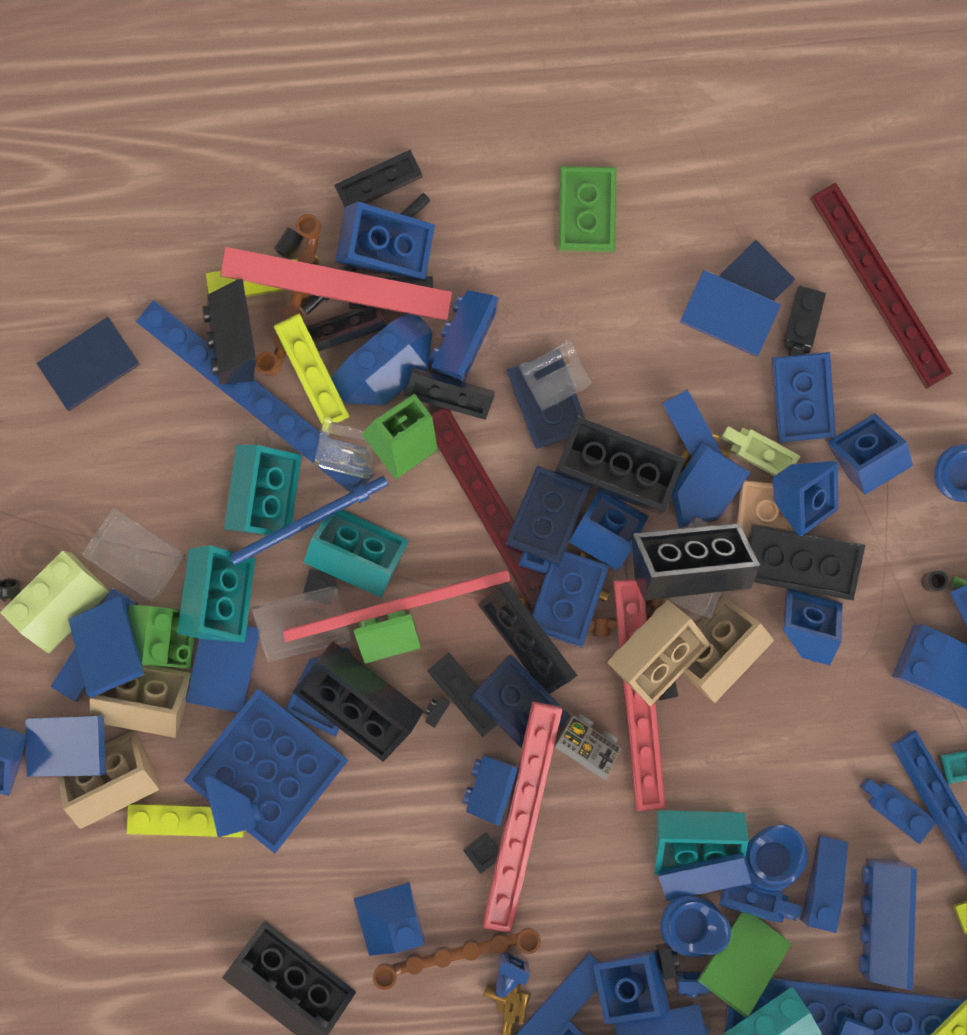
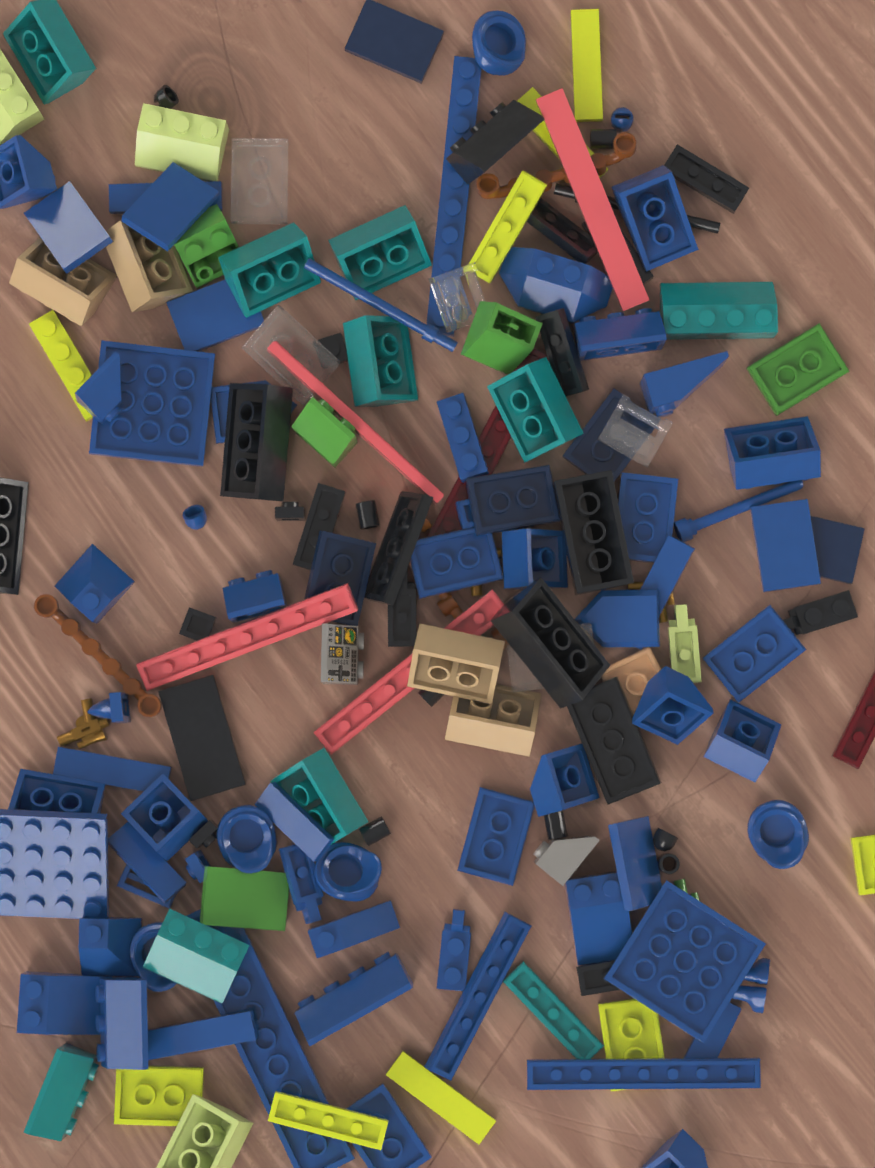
camera: 65 degrees right, 0 degrees up
none -> black tile [158,675,246,801]
none -> blue hinge [182,505,207,530]
none -> black hinge [356,500,380,530]
none -> black hinge [359,816,391,846]
none -> black hinge [388,568,417,647]
none -> blue plate [437,393,489,483]
none -> blue tile [457,787,535,886]
none -> blue piece [472,10,526,76]
none -> teal slope [487,357,584,463]
none -> light grey slope [533,835,600,886]
none -> black hinge [544,811,568,840]
none -> neon yellow tile [570,9,603,122]
none -> blue tile [608,816,662,911]
none -> blue hinge [611,107,634,132]
none -> blue plate [618,472,678,563]
none -> blue slope [640,351,729,418]
none -> black hinge [653,828,678,852]
none -> teal slope [660,282,778,340]
none -> blue piece [674,480,804,542]
none -> blue slope [724,416,821,490]

